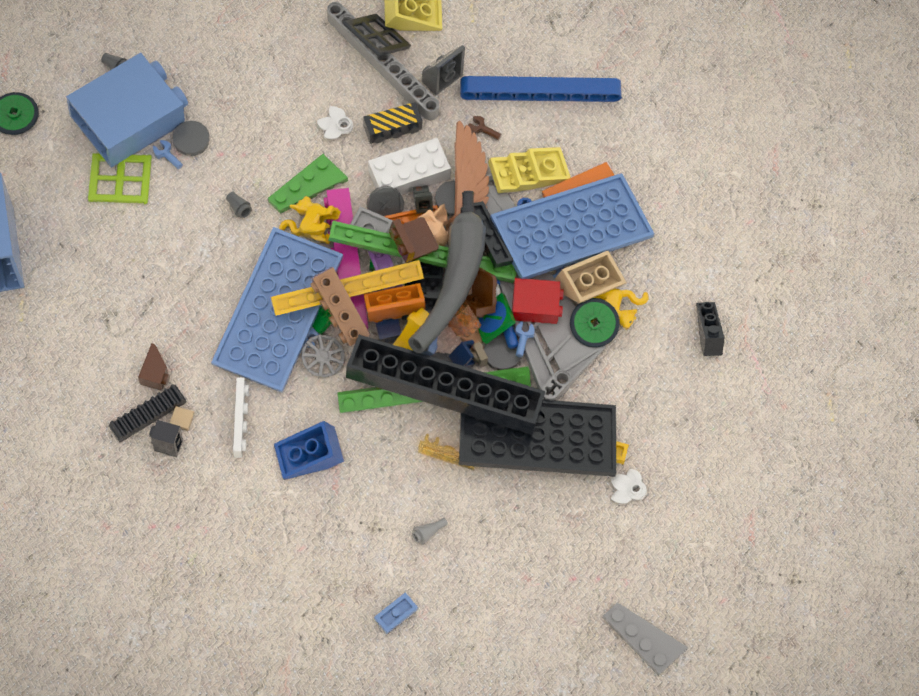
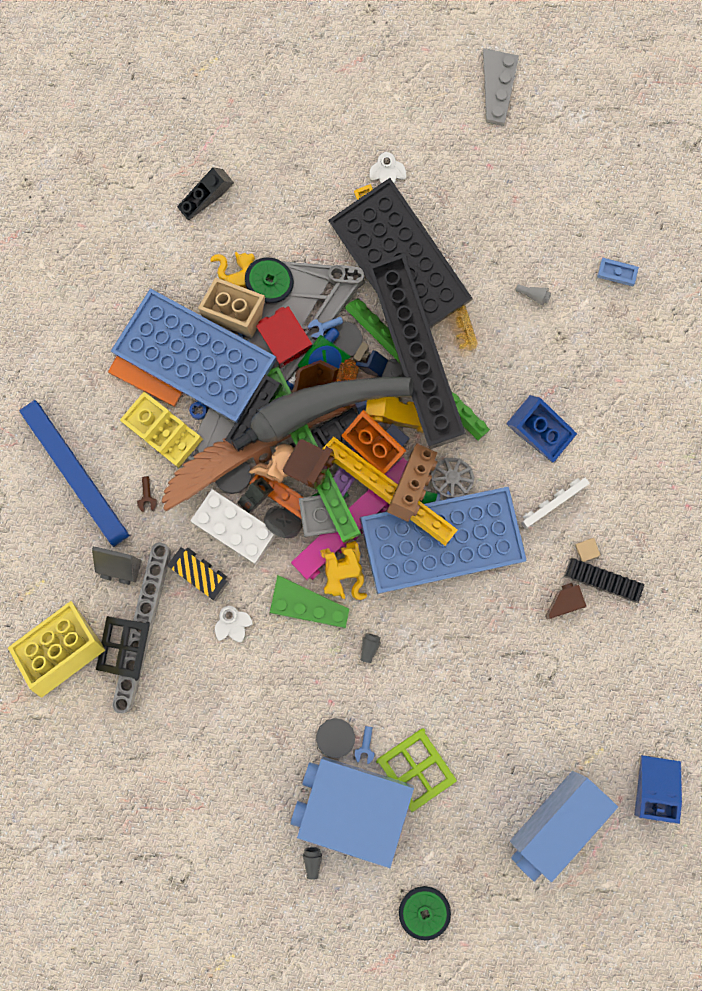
camera: 120 degrees left, 15 degrees up
black brick [149,420,183,457] -> none

